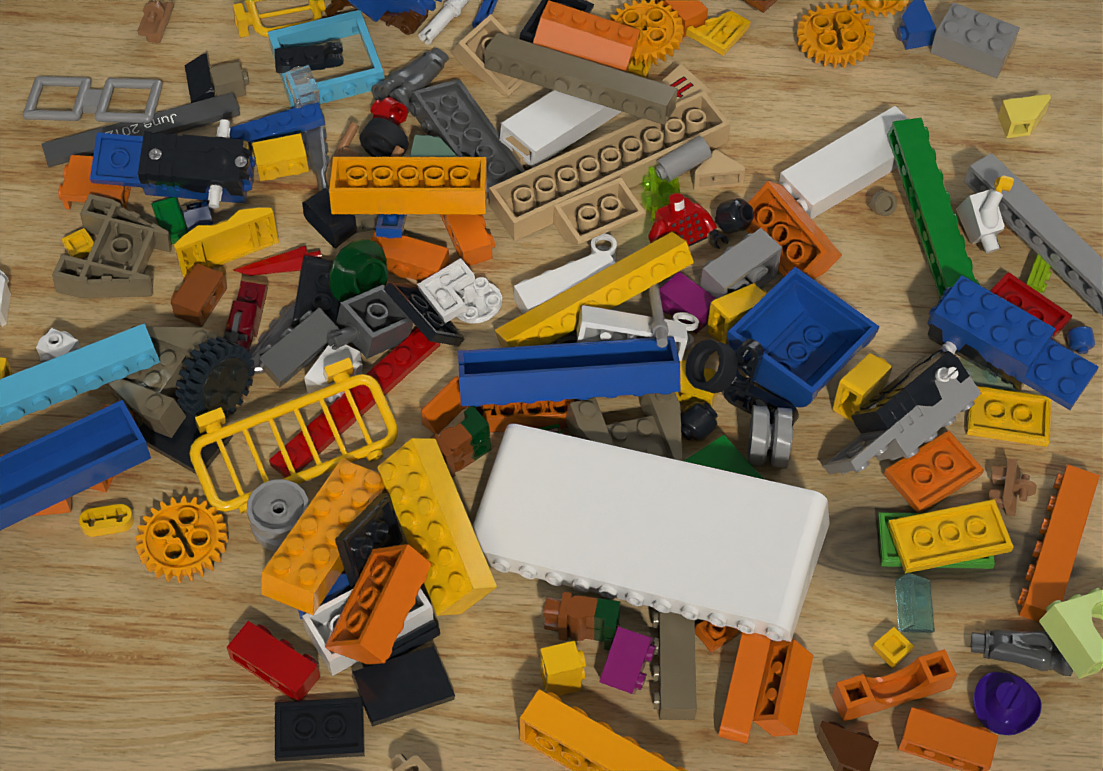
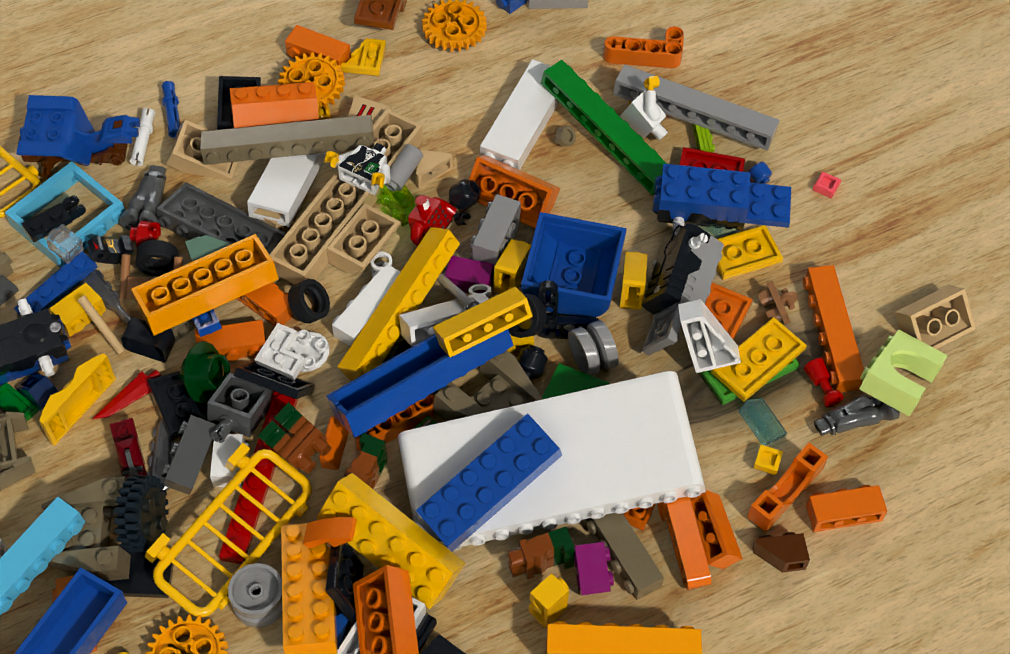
camera: 30 degrees left, 0 degrees up
dark orange brick [171,263,227,327] -> none
dark purple hat [974,672,1042,735] -> none
light yellow slope [998,94,1051,138] -> none
none -> tan piece [77,295,125,355]
none -> black leg [87,235,134,264]
none -> dark orange hips [258,402,332,474]
none -> black tyre [288,279,330,324]
none -> orange slope [303,517,357,549]
none -> torso [324,143,391,195]
none -> blue brick [416,413,562,552]
none -> yellow brick [433,287,533,358]
none -> orange beam [603,26,684,68]
none -> white wedge [678,299,741,373]
none -> red piece [803,358,844,408]

